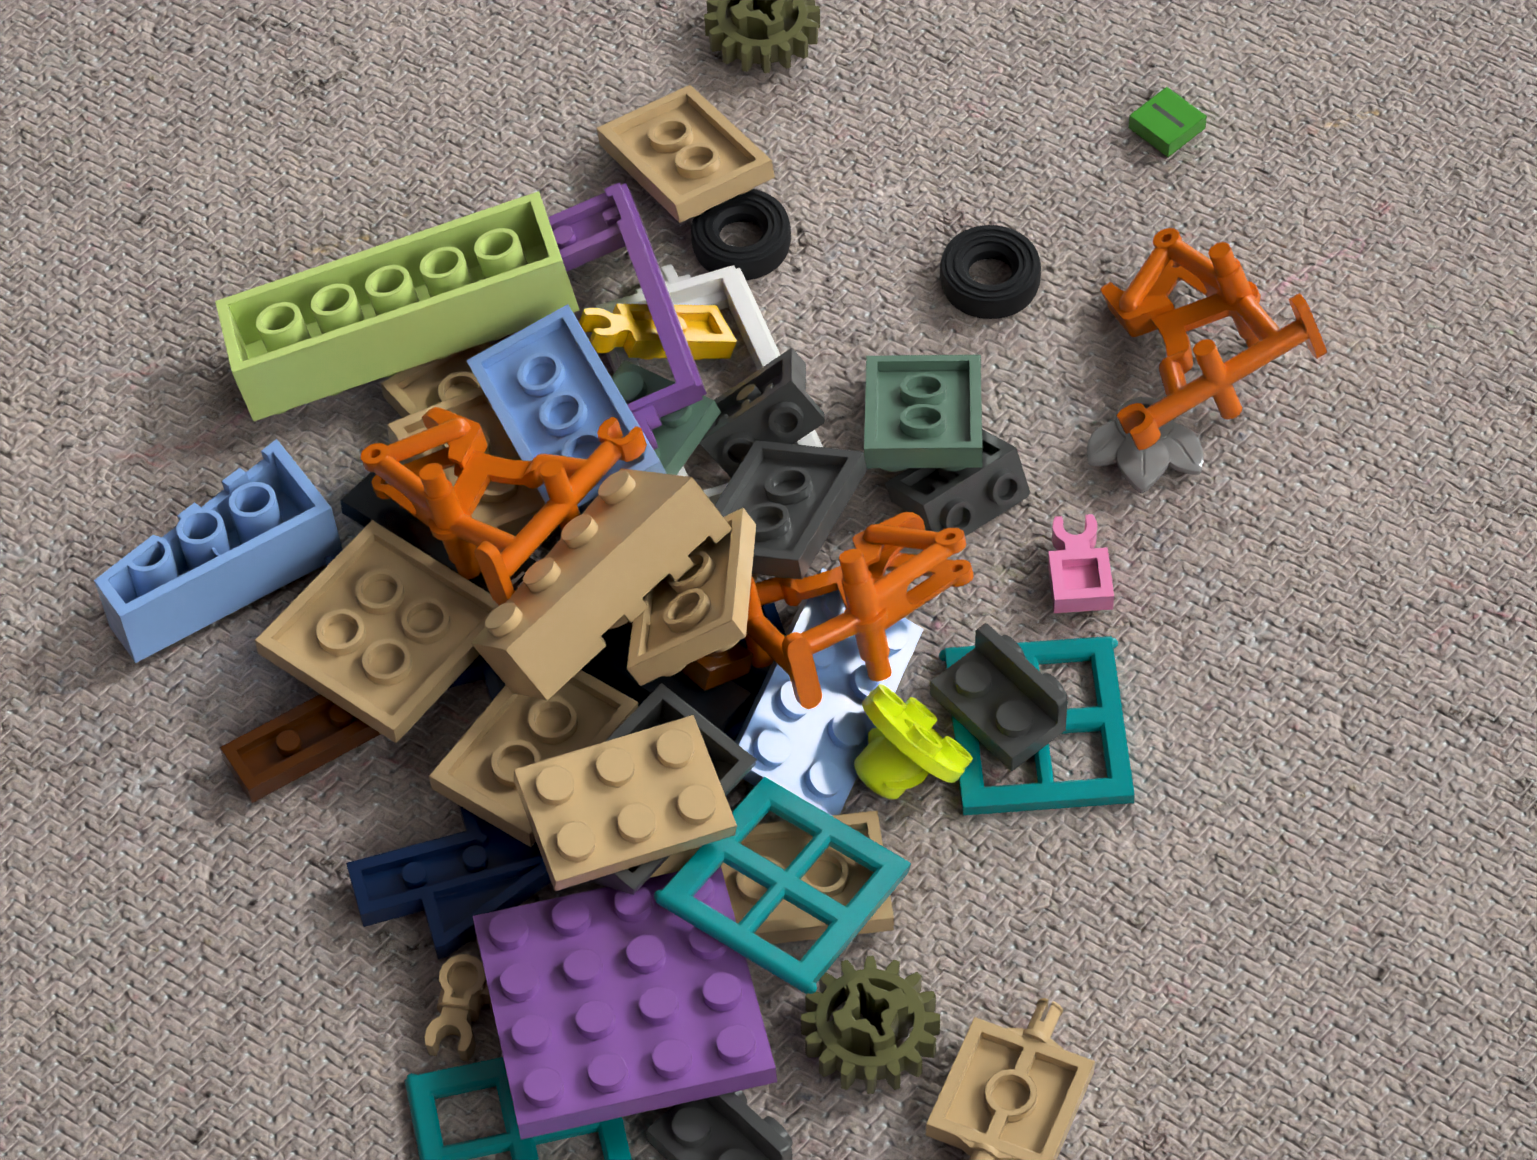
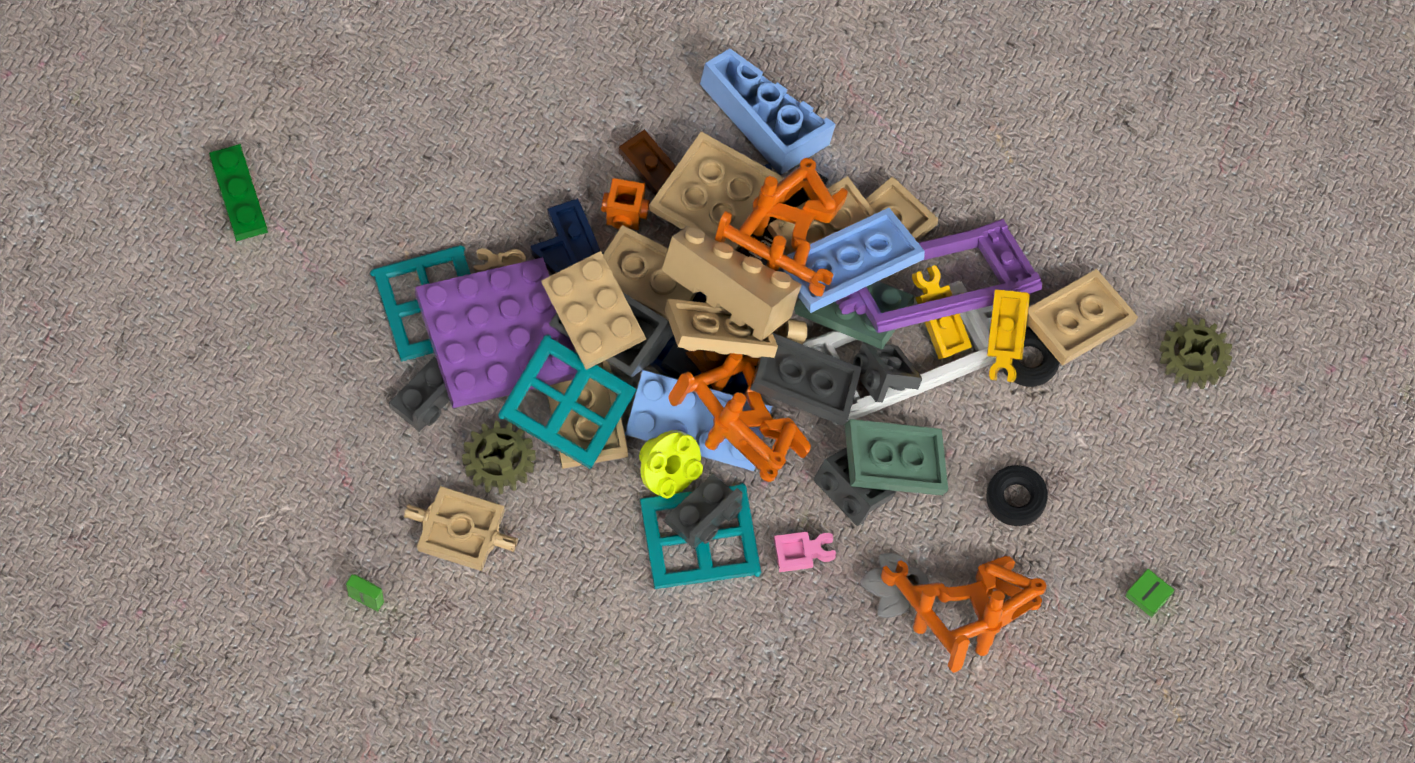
camera: 80 degrees right, 10 degrees up
yellowish green brick [215,191,580,422] -> none
none -> orange brick [601,178,650,230]
none -> yellow plate [987,289,1030,383]

